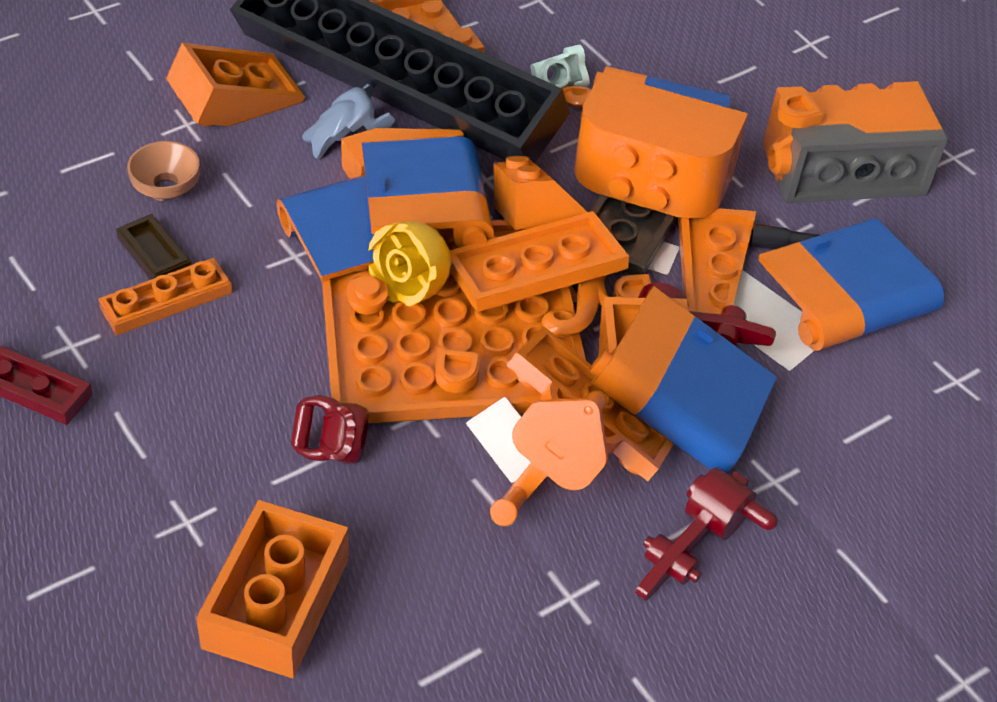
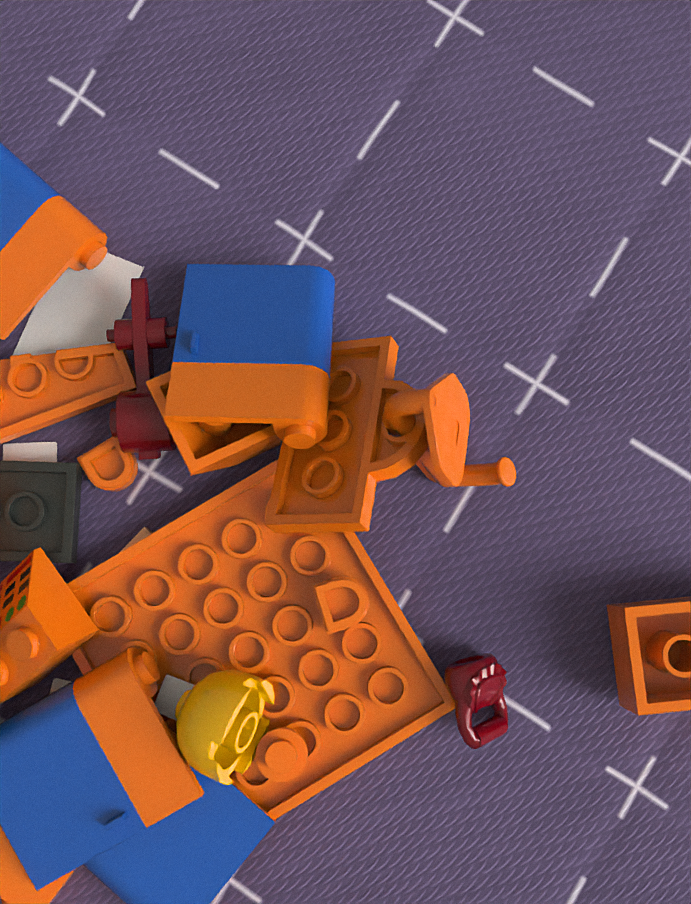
camera: 110 degrees left, 35 degrees up
orange plate [449,211,629,312] -> none
white sticker [466,397,531,483] -> none
orange plant [542,276,608,337] -> none
dark red piece [635,467,778,601] -> none

